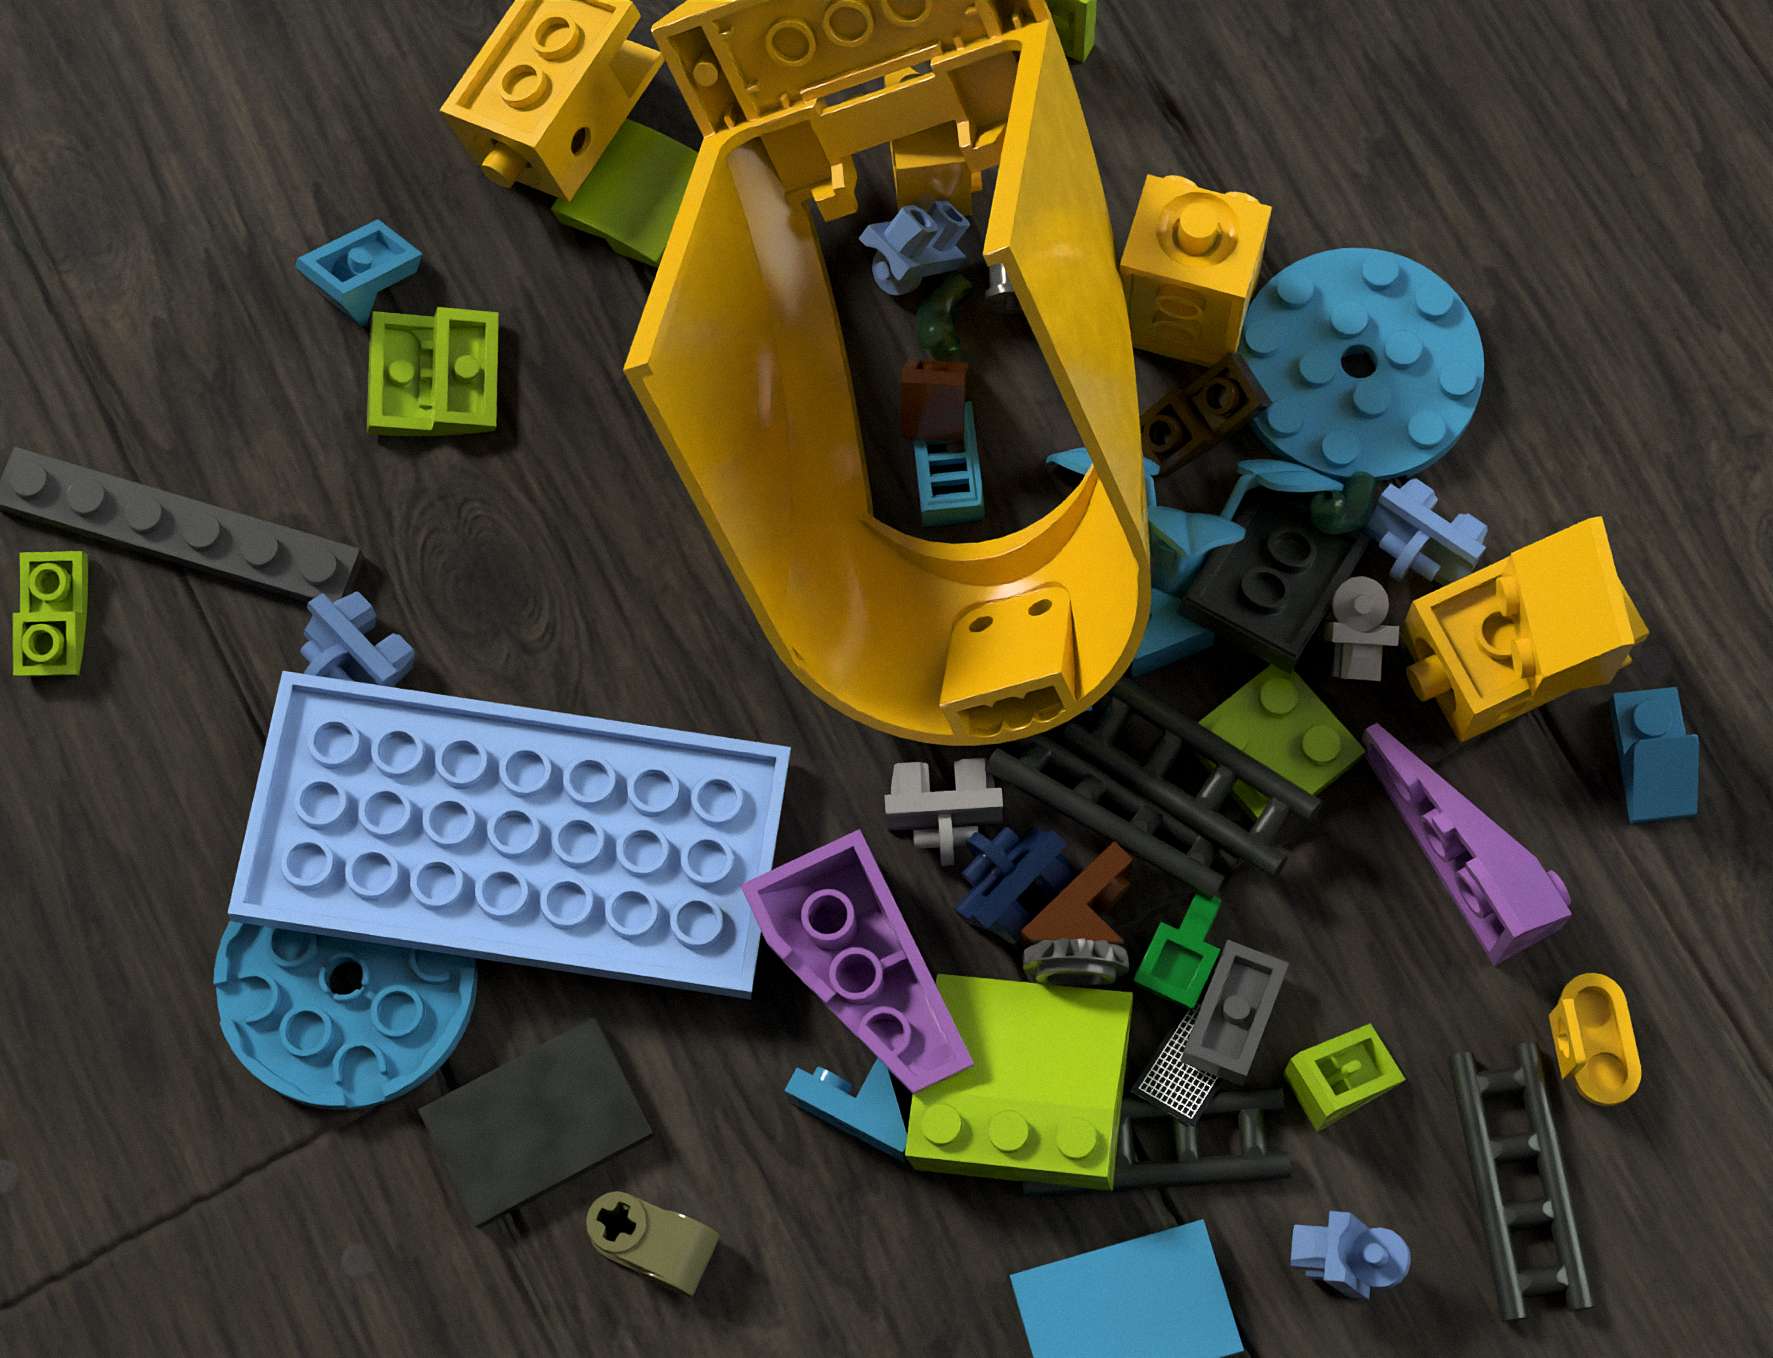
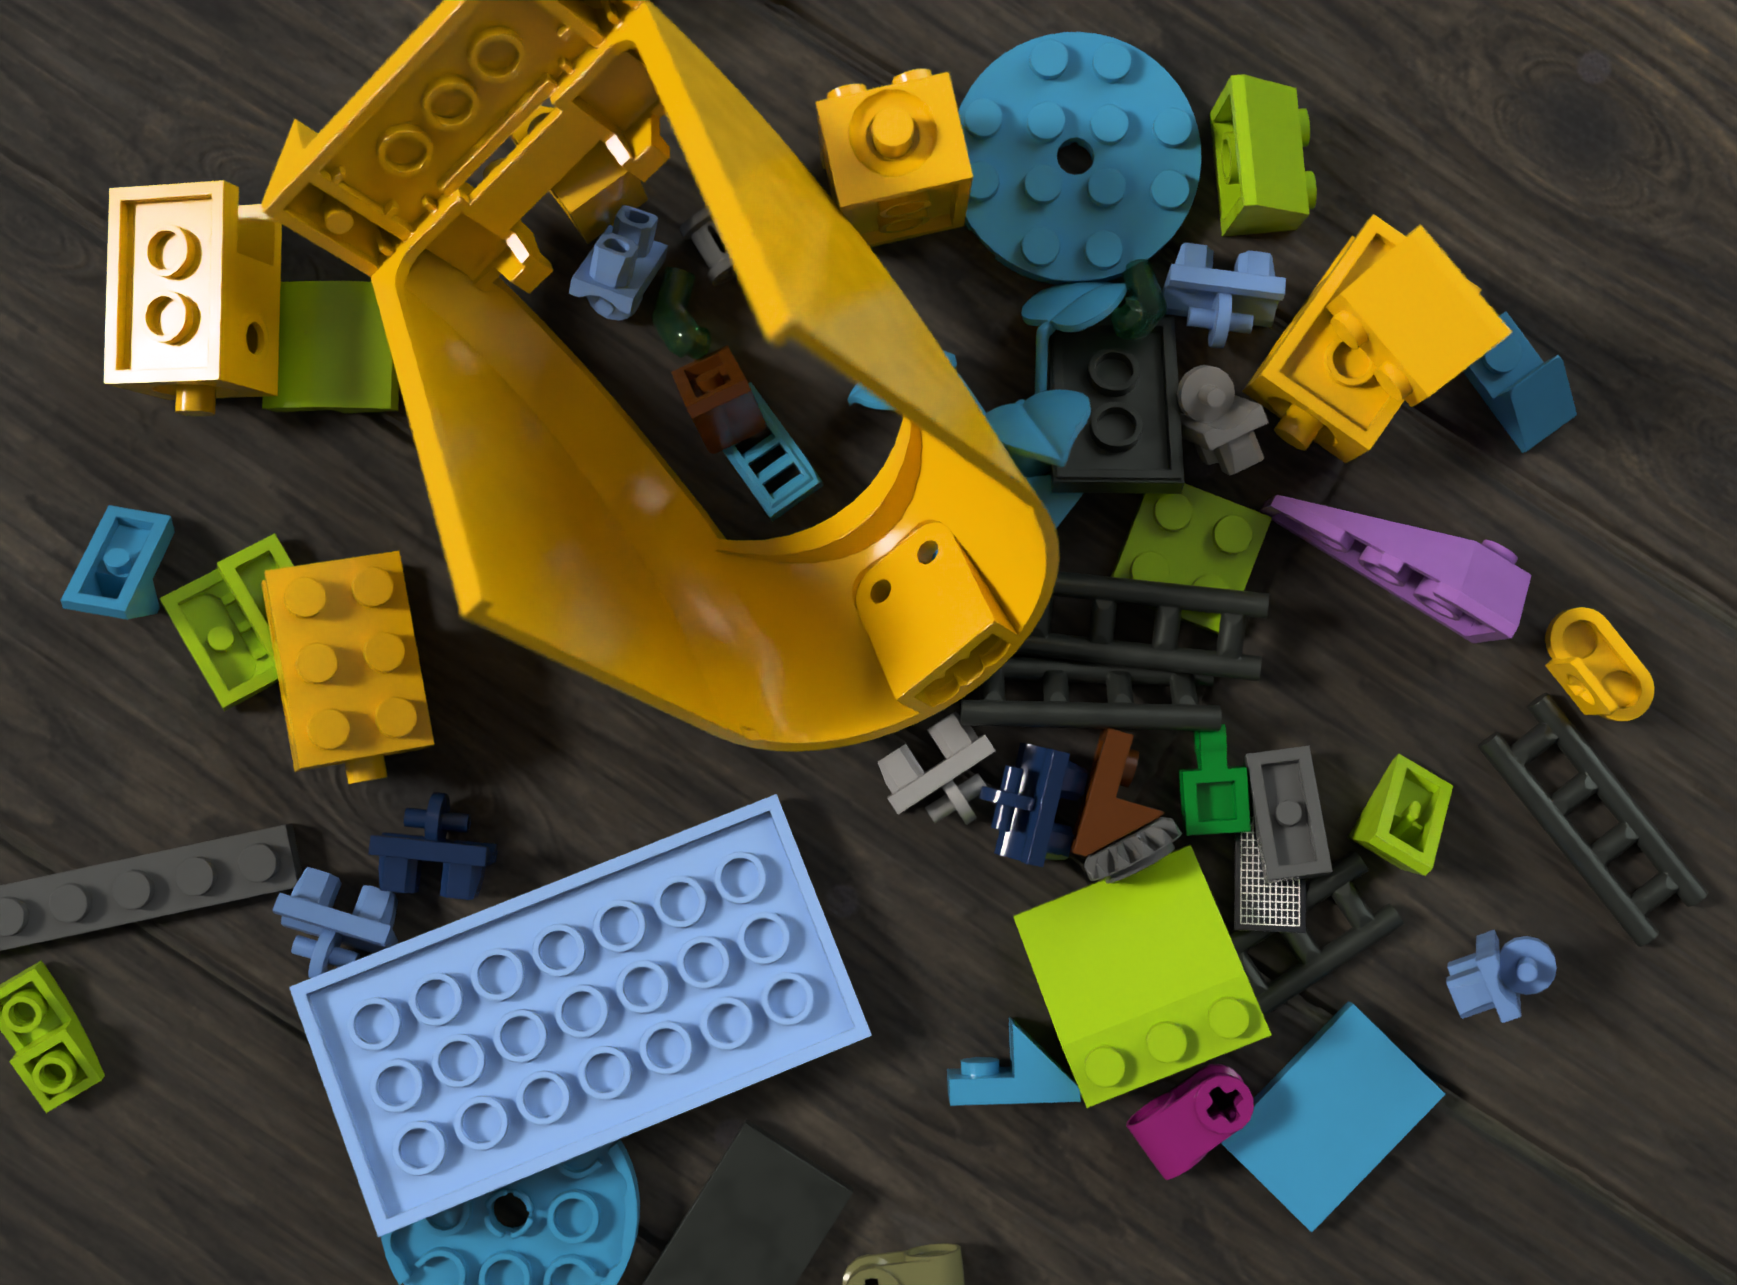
camera: 35 degrees left, 15 degrees up
medium lavender wedge [740,829,974,1095] -> none
dark brown slope [1139,353,1273,477] -> none
none -> yellow torso [261,551,434,784]
none -> dark blue hips [368,792,498,900]
none -> magenta piece [1126,1064,1254,1180]
none -> lime slope [1210,74,1317,237]

